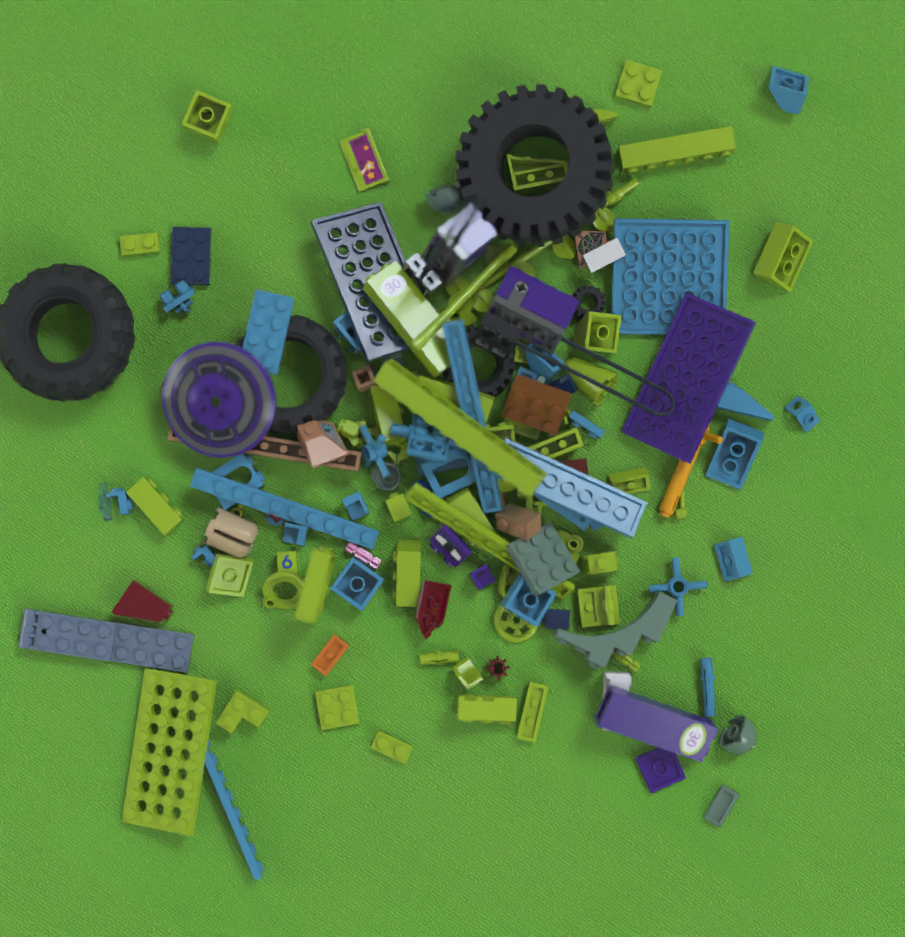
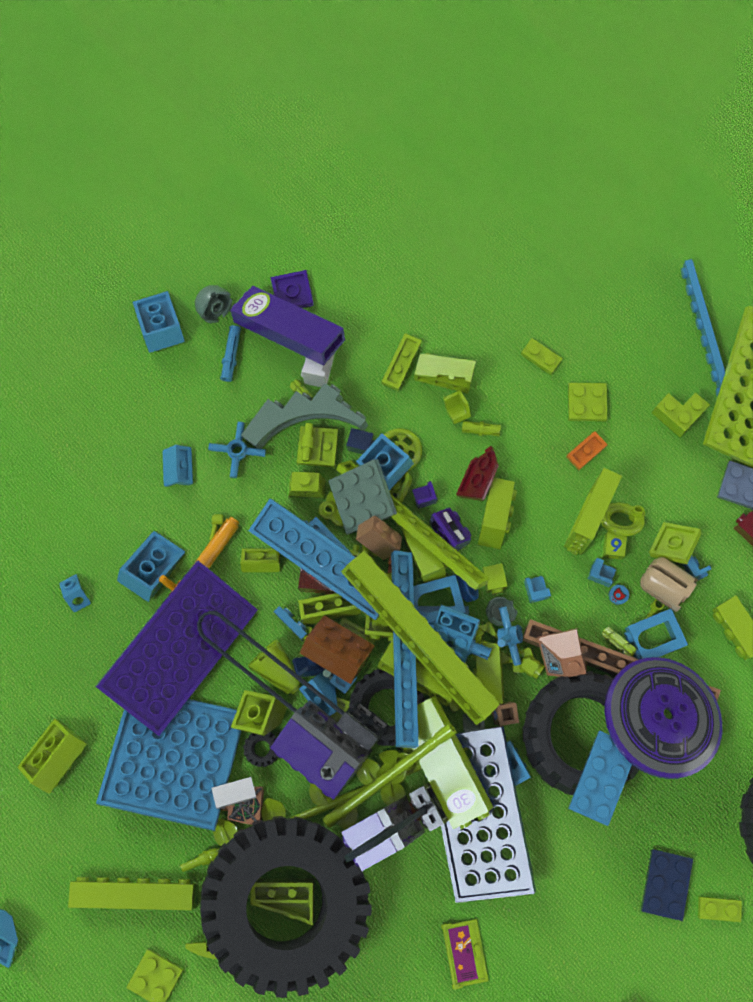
camera: 165 degrees left, 10 degrees down
dark azure hips [160,279,195,313] -> none
dark azure plate [190,468,379,549] -> none
dark azure brick [330,557,385,611] -> none
bright pink axle [345,542,381,569] -> none
sand green cylinder [424,181,463,215] -> none
dark red gear [486,656,510,680] -> none
sand green tile [703,784,740,828] -> none
dark azure slope [717,382,774,421] -> none
none -> dark azure slope [133,291,185,353]
none -> lime axle [602,627,636,657]

